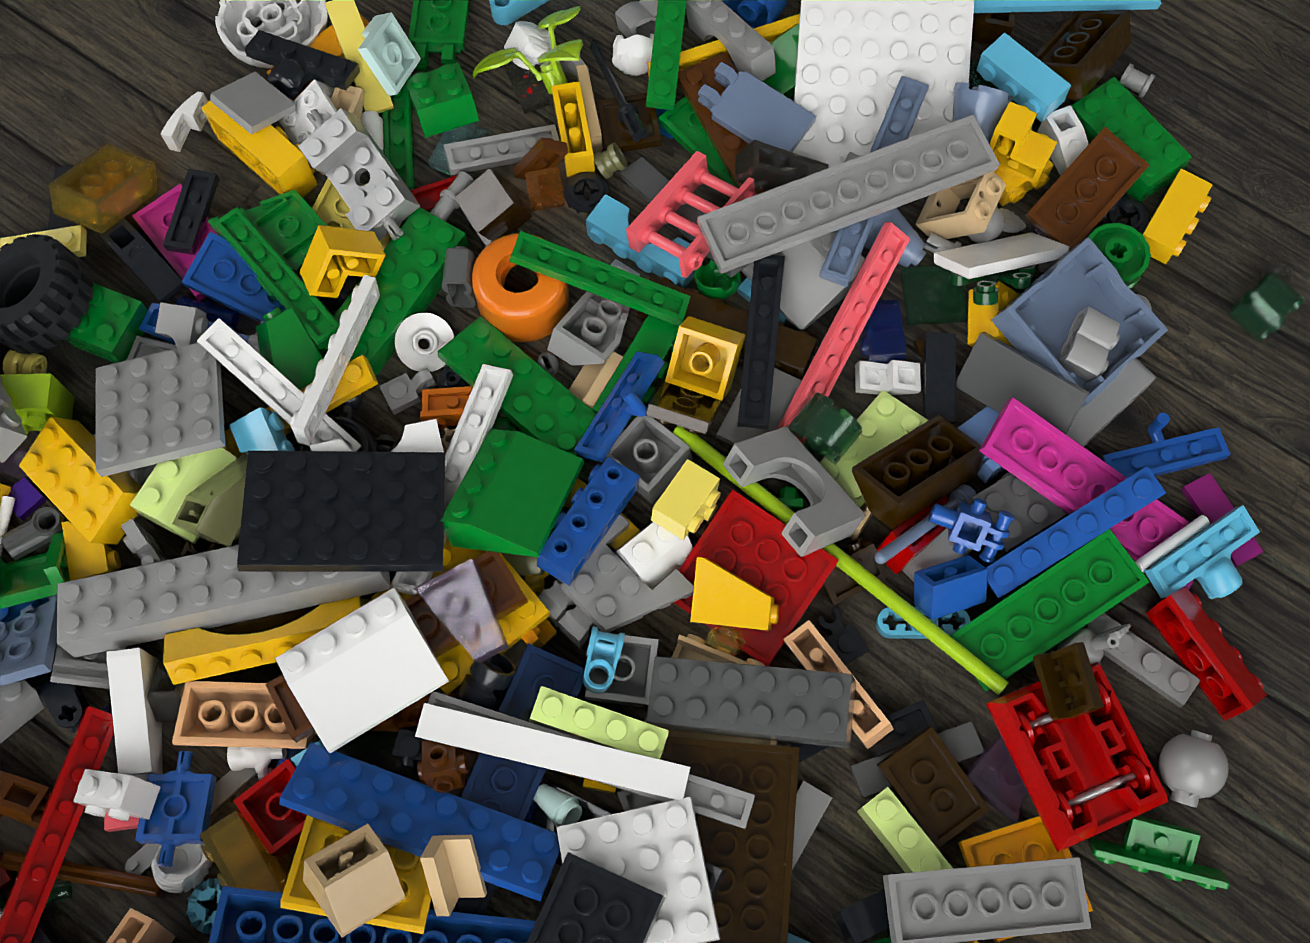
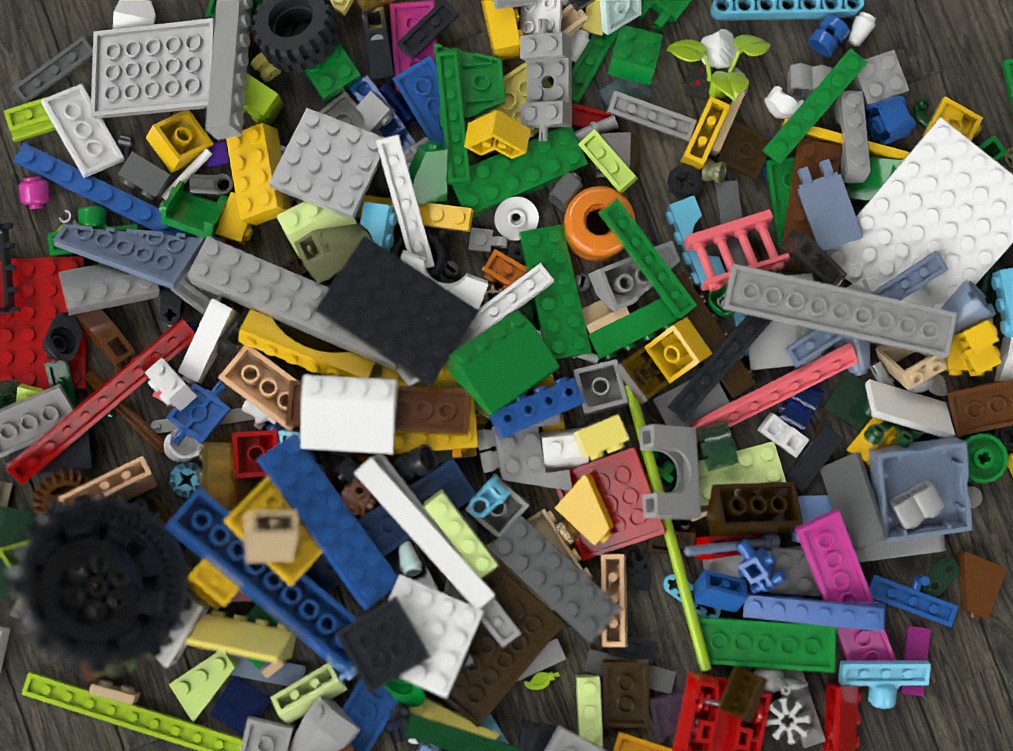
camera: 25 degrees right, 15 degrees up
light grey plate [121,519,168,566] -> none
white plate [291,275,380,446] -> none
clear purple wing [414,559,509,663] -> none
tan panel [420,835,487,916] -> none
reddish brown plate [513,138,568,182] -> none
clear orange panel [525,167,565,212] -> none
blue plate [574,352,664,462] -> none
black piece [590,40,647,142] -> none
white bar [1134,515,1210,572] -> none
none -> lime piece [524,671,560,690]
none -> lime plate [578,129,638,194]
none -> light grey gear [766,692,816,744]
none -> clear green plate [921,558,960,597]
none -> reddish brown slope [957,551,1007,621]

